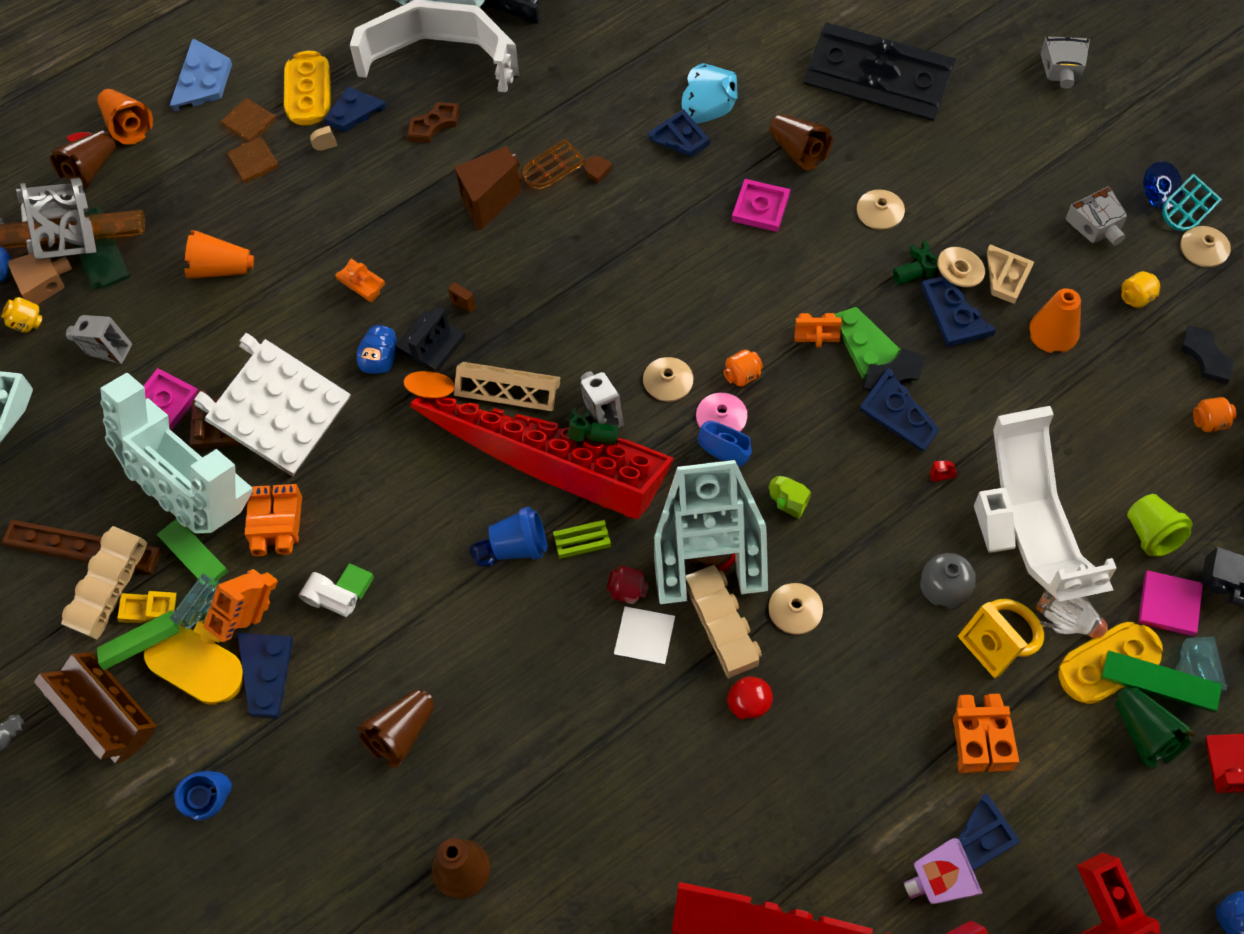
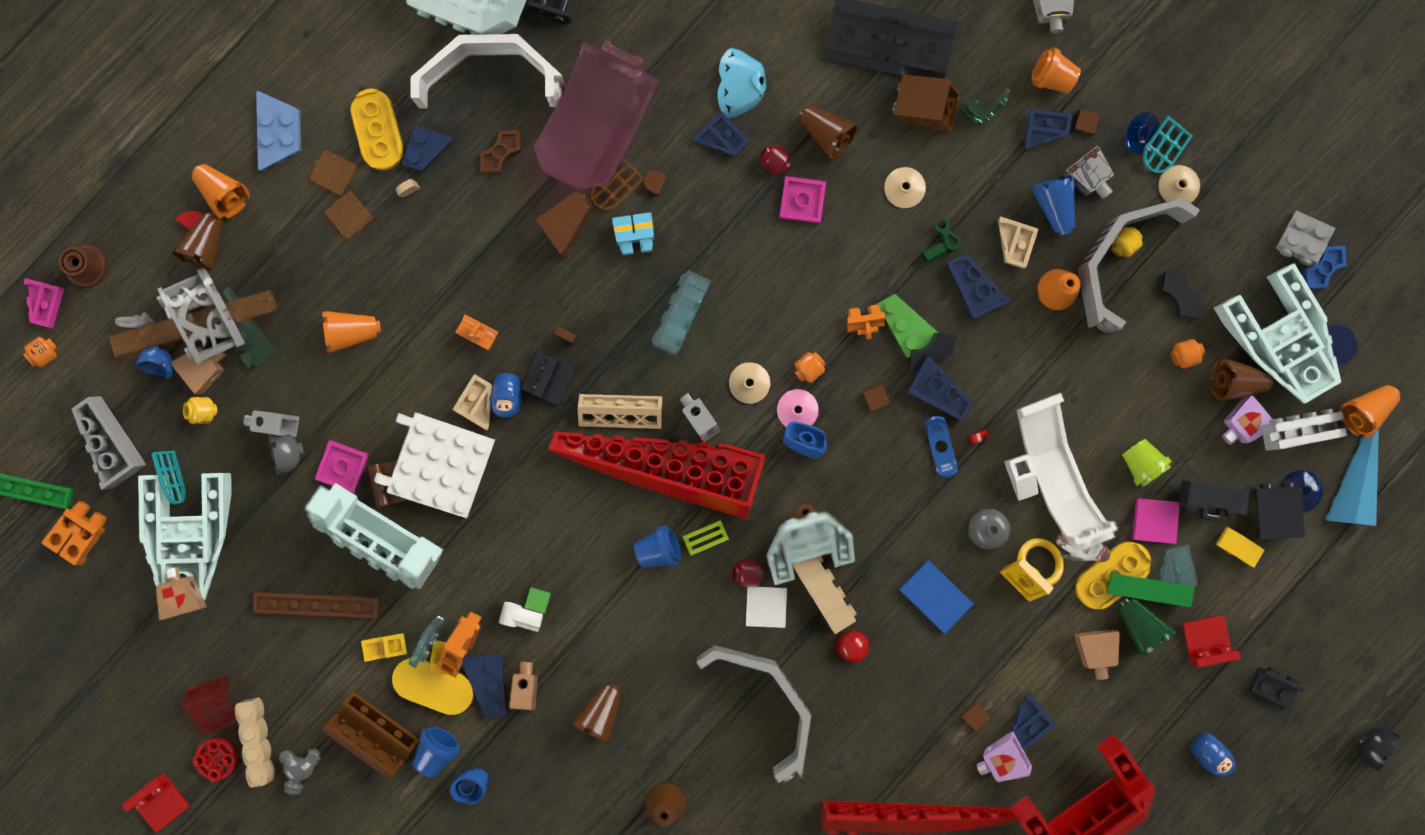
camera: 10 degrees left, 25 degrees up
tan brick [61,526,147,640] -> none
bright green tile [97,610,179,670] -> none
bright green tile [157,518,228,589] -> none
orange hips [245,484,302,557] -> none
orange piece [404,371,455,399] -> none
clear blue tile [469,539,497,566] -> none
dark green bar [568,408,618,445] -> none
tan dish [768,583,823,635] -> none
lime rock [769,476,811,518] -> none
tan dish [938,247,985,287] -> none
orange hips [953,694,1019,773] -> none
none -> dark grey cylinder [268,434,304,475]
none -> blue piece [412,727,460,777]
none -> tan wing [452,374,492,430]
none -> medium nougat torso [510,662,538,710]
none -> clear pink windscreen [533,40,659,191]
none -> medium azure hips [612,212,655,255]
none -> clear light blue wedge [651,270,711,357]
none -> light grey panel [696,645,811,783]
none -> dark red head [759,144,791,175]
none -> reddish brown tile [863,385,890,411]
none -> reddish brown slope [893,75,961,133]
none -> blue tile [899,560,973,634]
none -> blue piece [925,416,958,478]
none -> reddish brown tile [961,702,991,732]
none -> clear green bracket [962,88,1011,125]
none -> dark blue wing [1023,109,1072,149]
none -> orange piece [1032,47,1081,94]
none -> blue cone [1032,175,1075,235]
none -> reddish brown tile [1073,109,1100,136]
none -> medium nougat torso [1074,629,1119,680]
none -> light grey panel [1078,198,1200,333]

